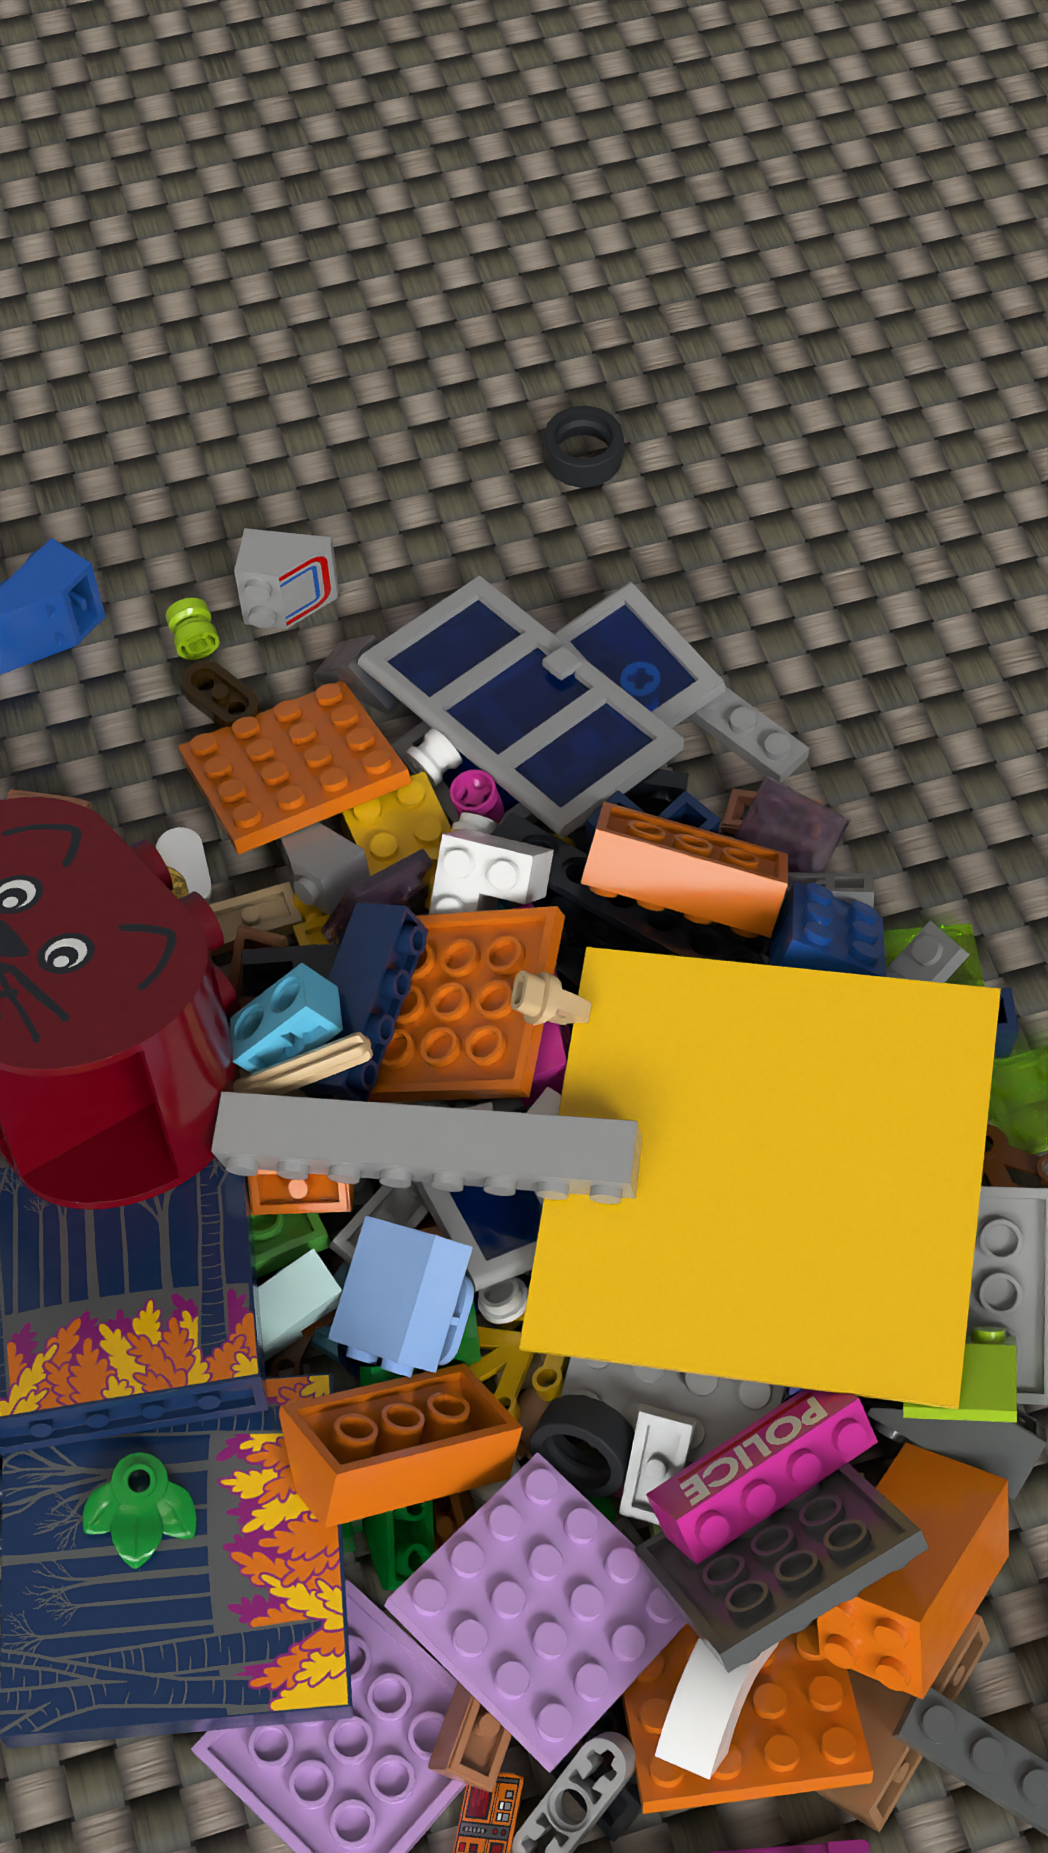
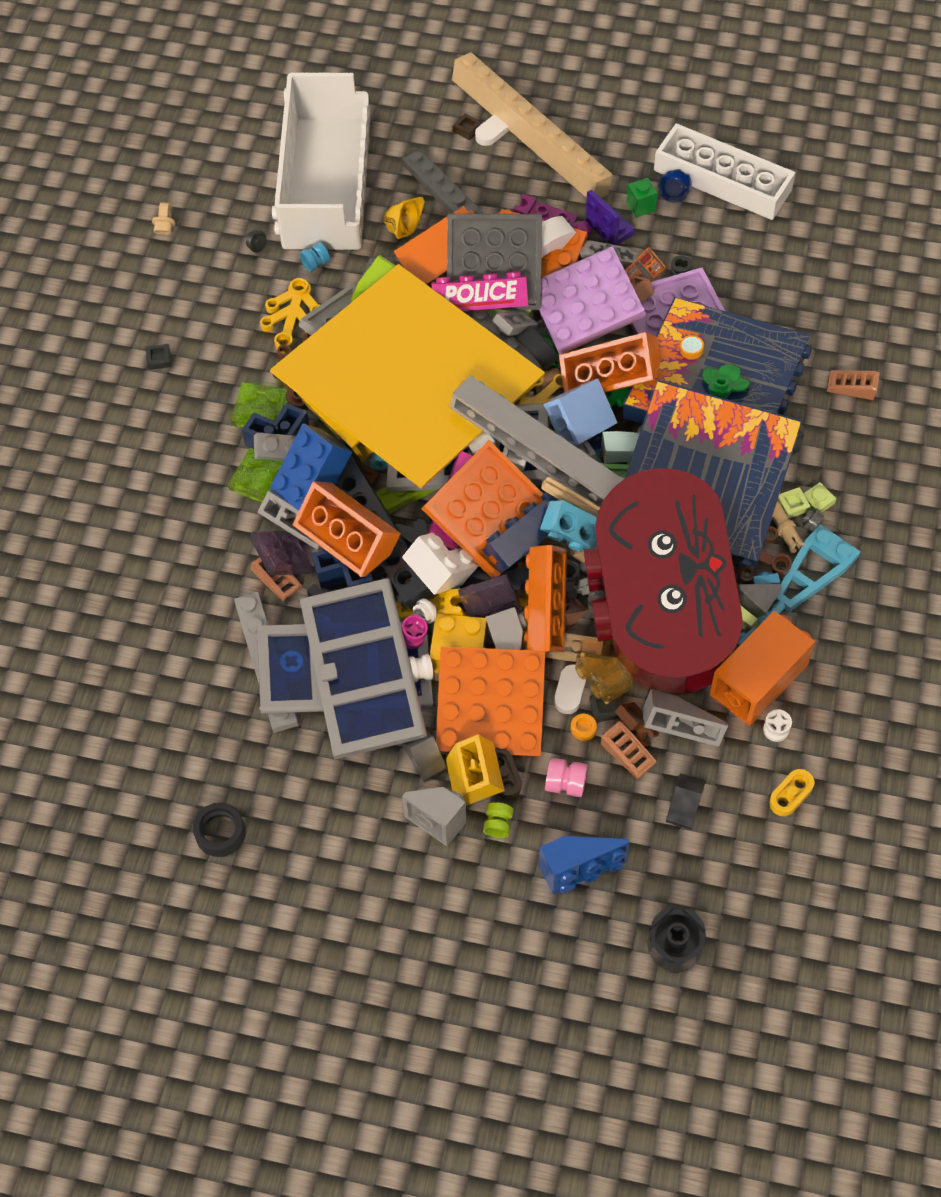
camera: 150 degrees left, 0 degrees up
tan piece [511,970,592,1025] -> none
none -> yellow slope [446,734,505,806]
none -> orange slope [524,545,567,652]
none -> bright pink wheel [545,757,588,798]
none -> light orange tile [571,713,597,741]
none -> tile [680,335,704,360]

